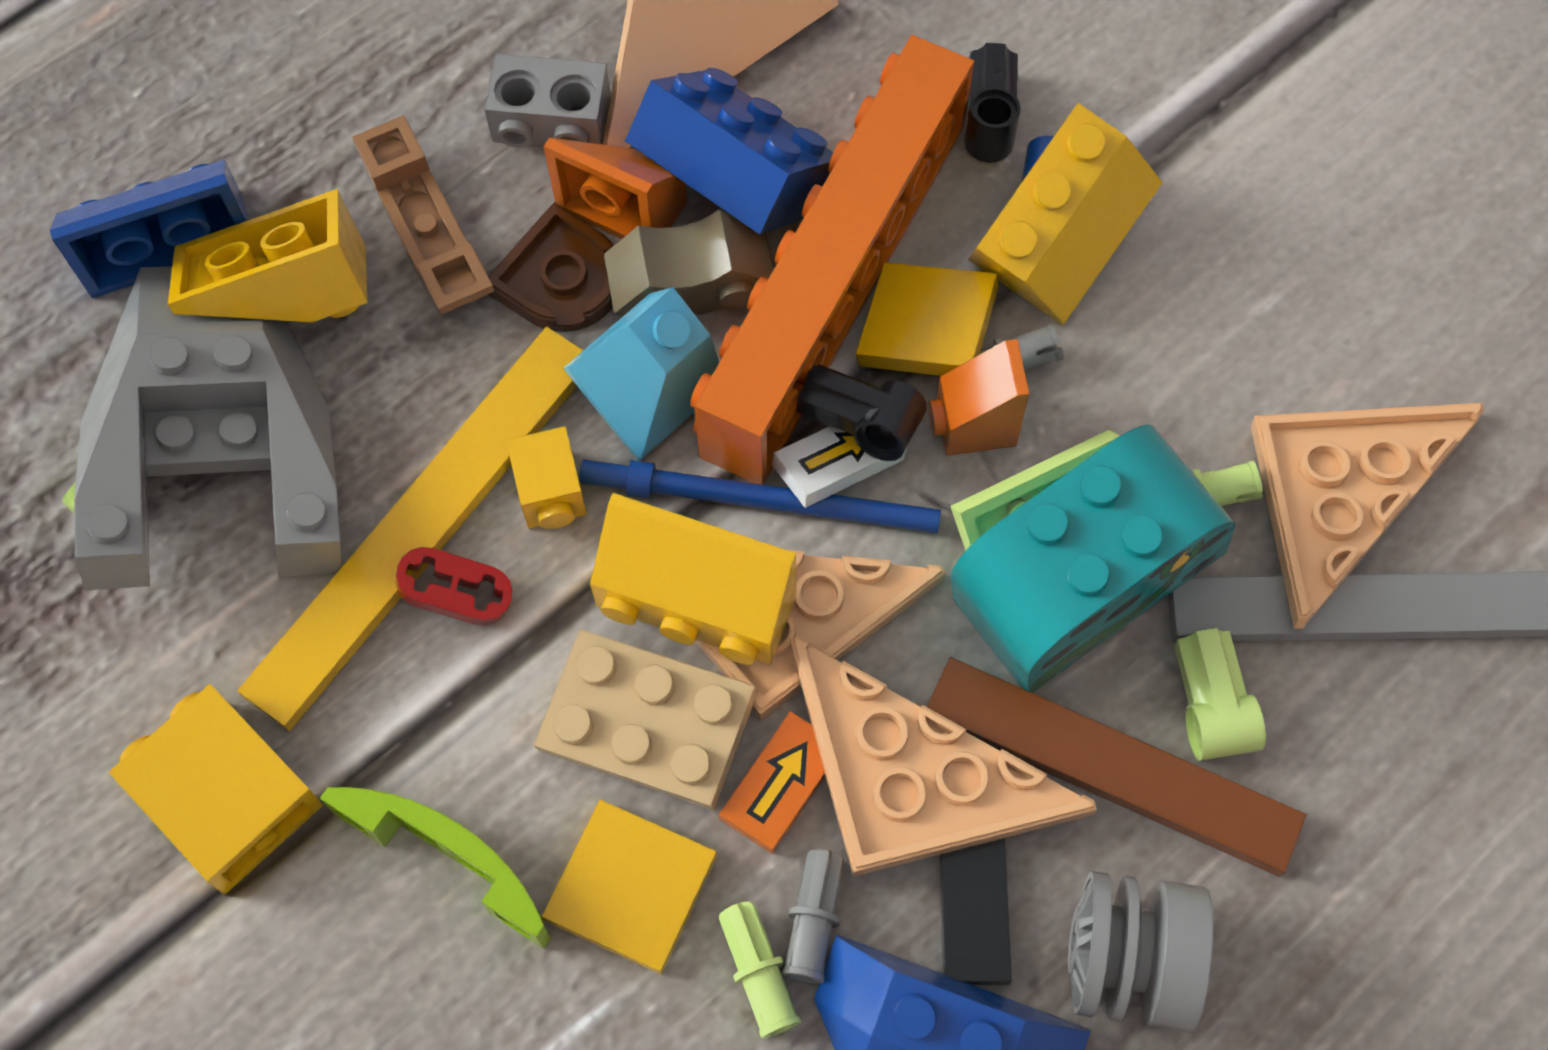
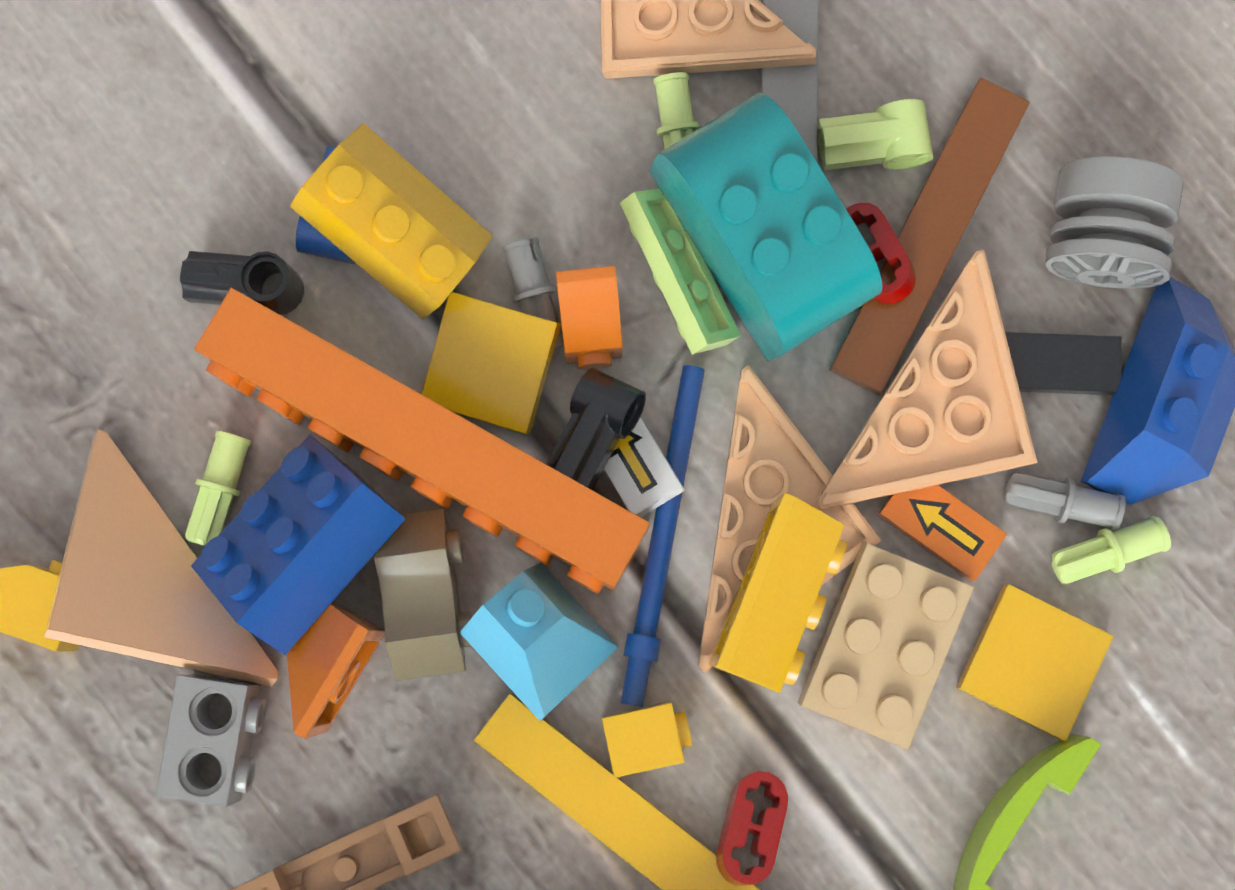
camera: 90 degrees left, 15 degrees up
reddish brown tile [488,202,614,332] -> none
none -> yellowish green axle [185,431,252,546]
none -> red beam [846,203,916,304]

